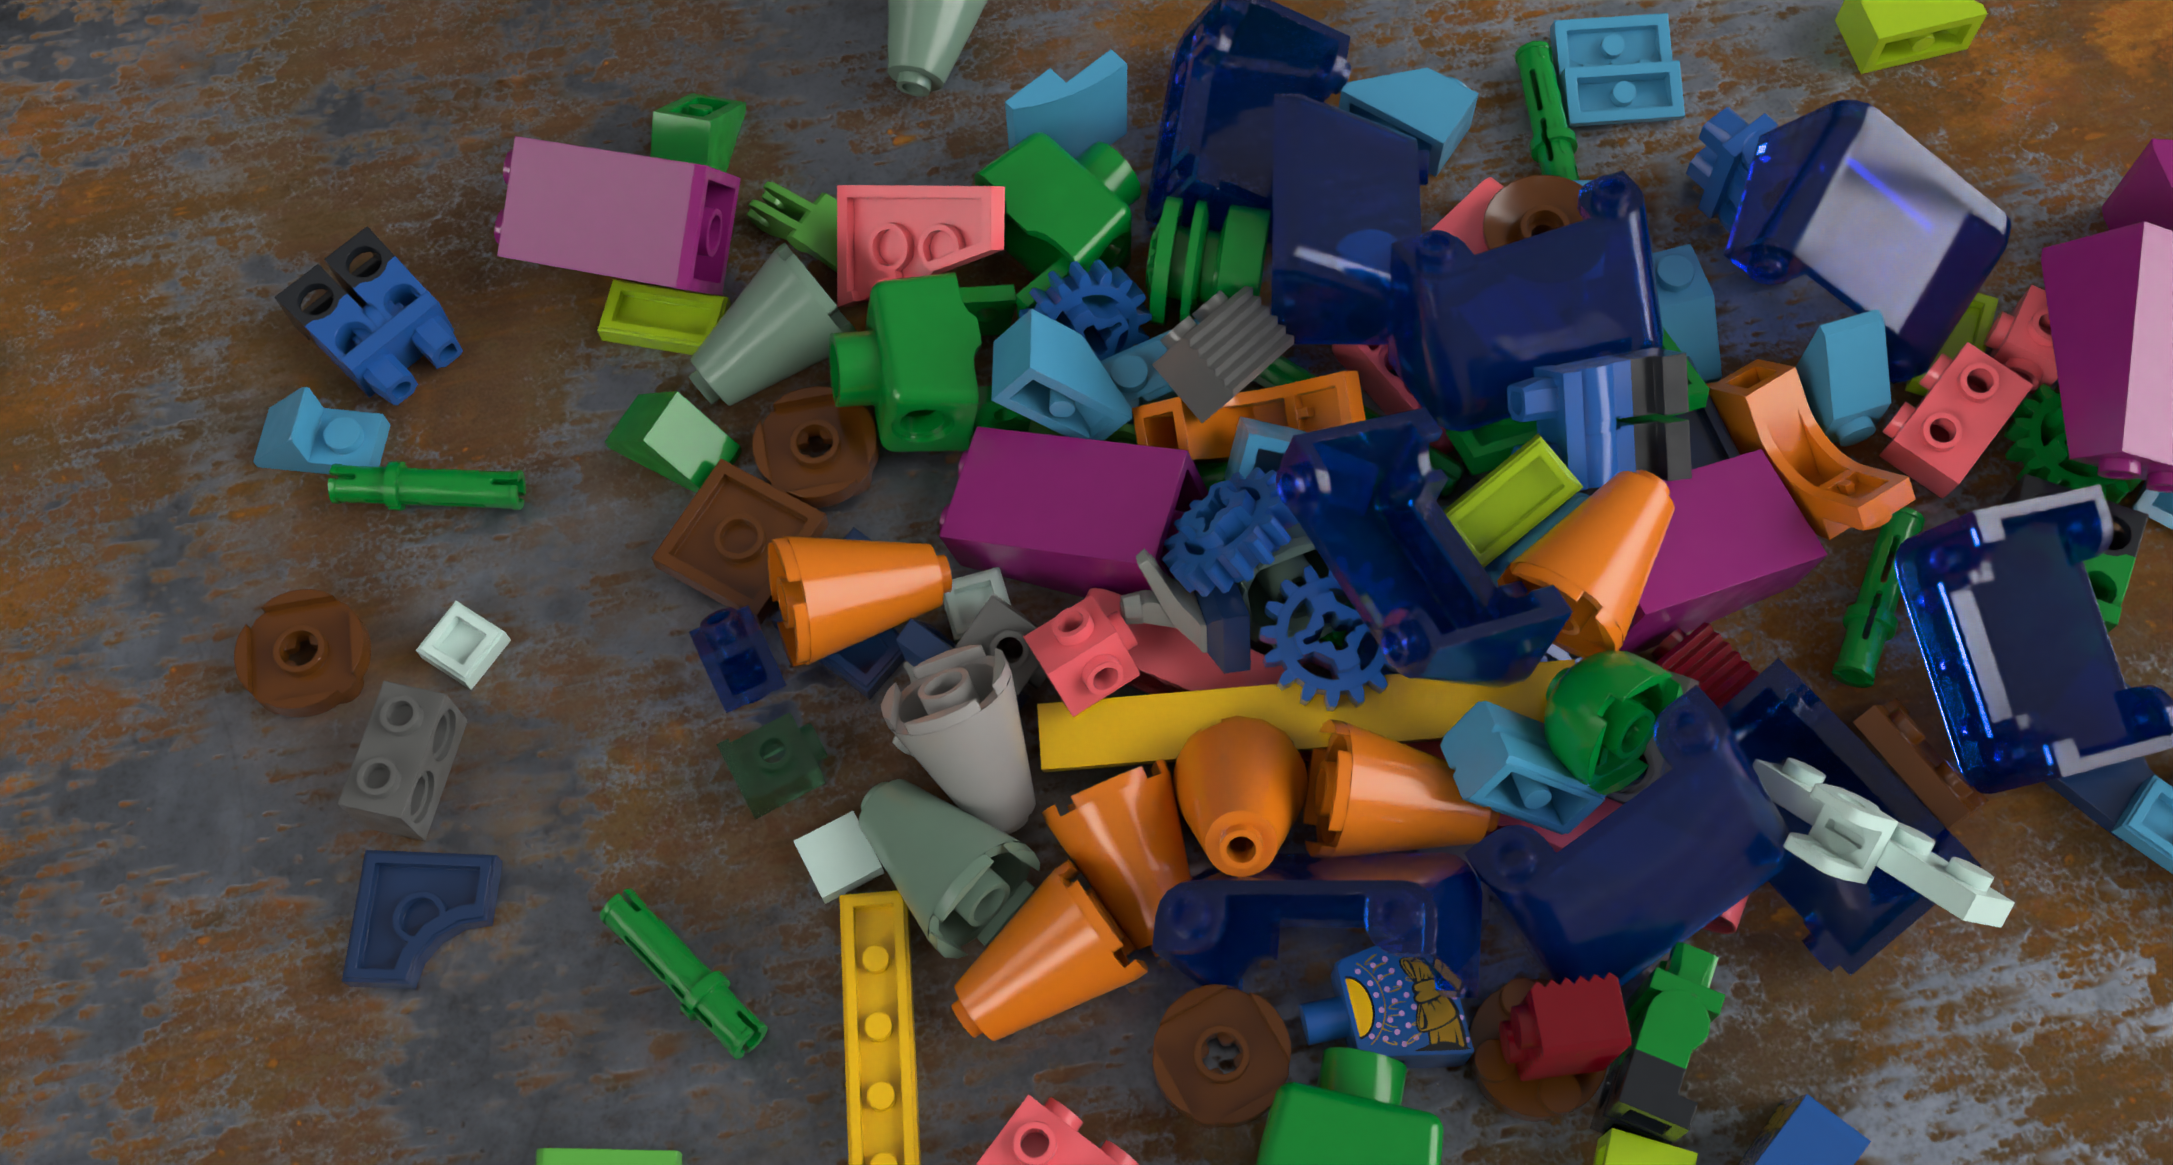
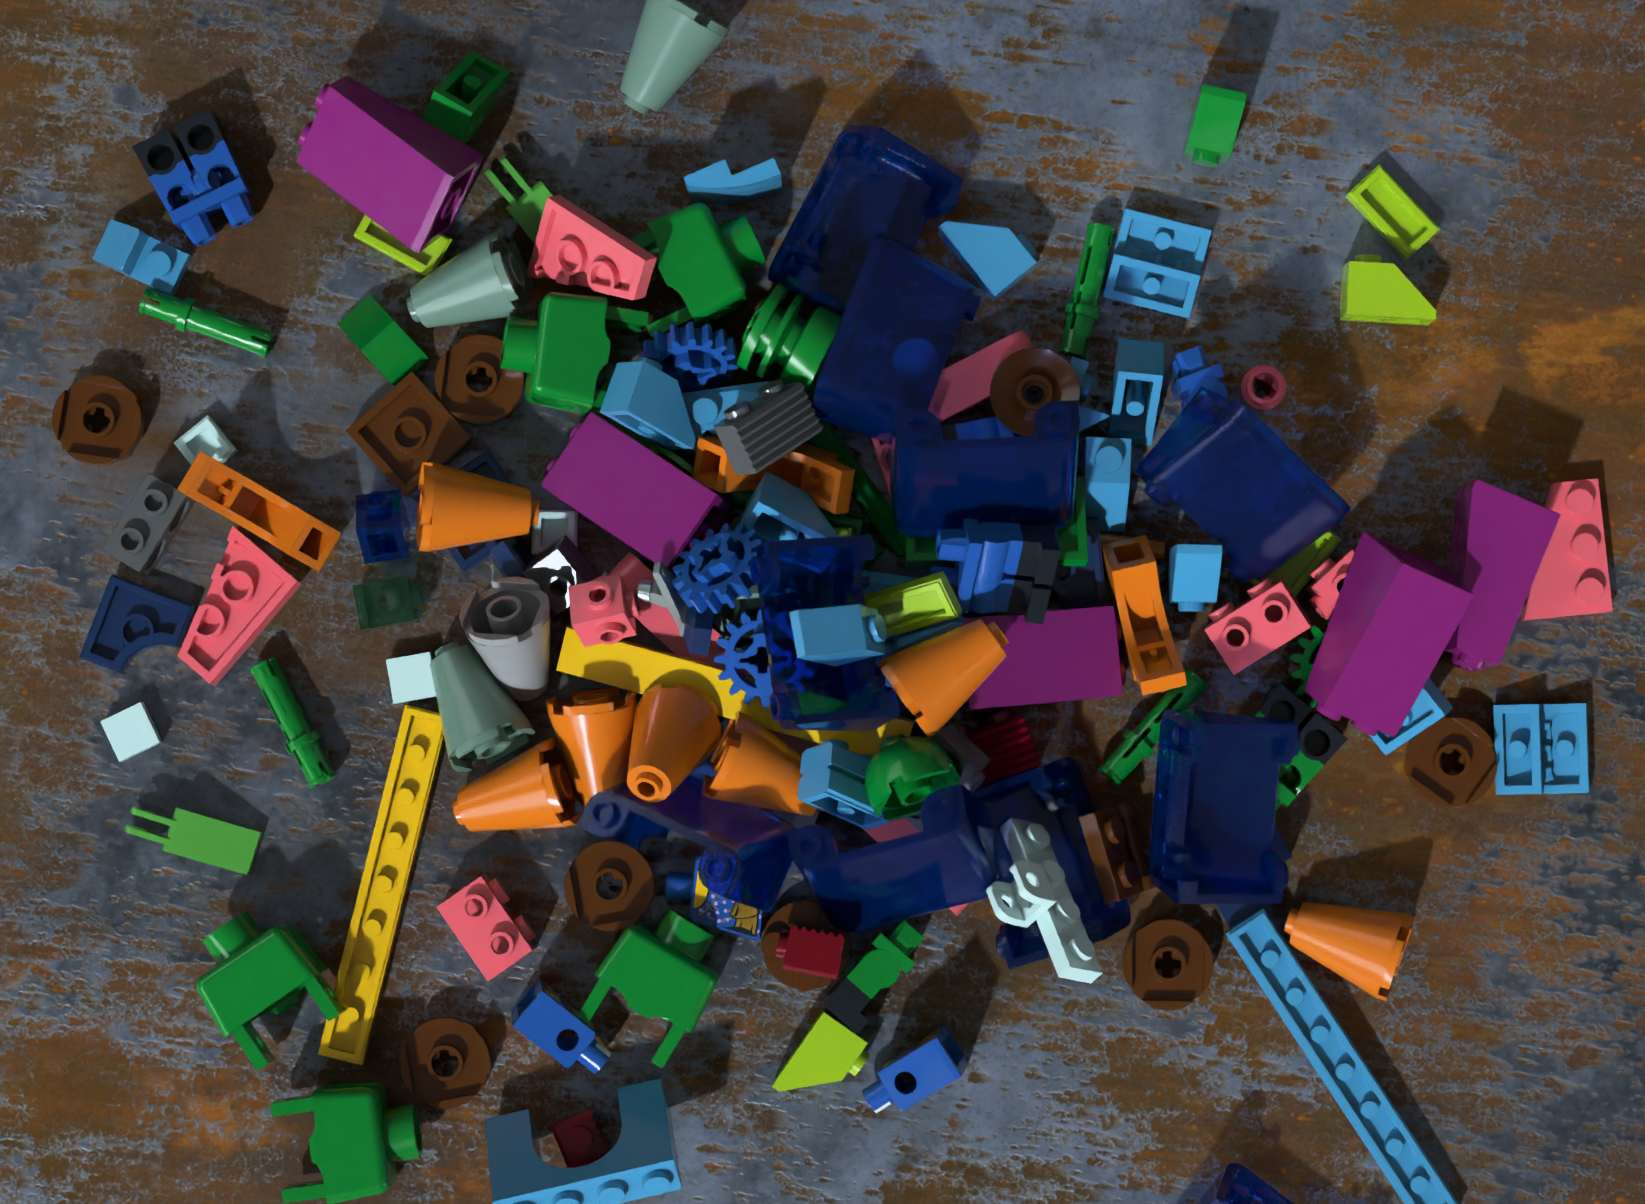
camera: 20 degrees right, 20 degrees up
none -> light aqua tile [100,702,163,762]
none -> orange arch [177,451,342,572]
none -> coral wing [178,526,302,686]
none -> dark azure slope [789,604,887,666]
none -> dark azure slope [1107,338,1164,446]
none -> reddish brown plate [1122,919,1213,1010]

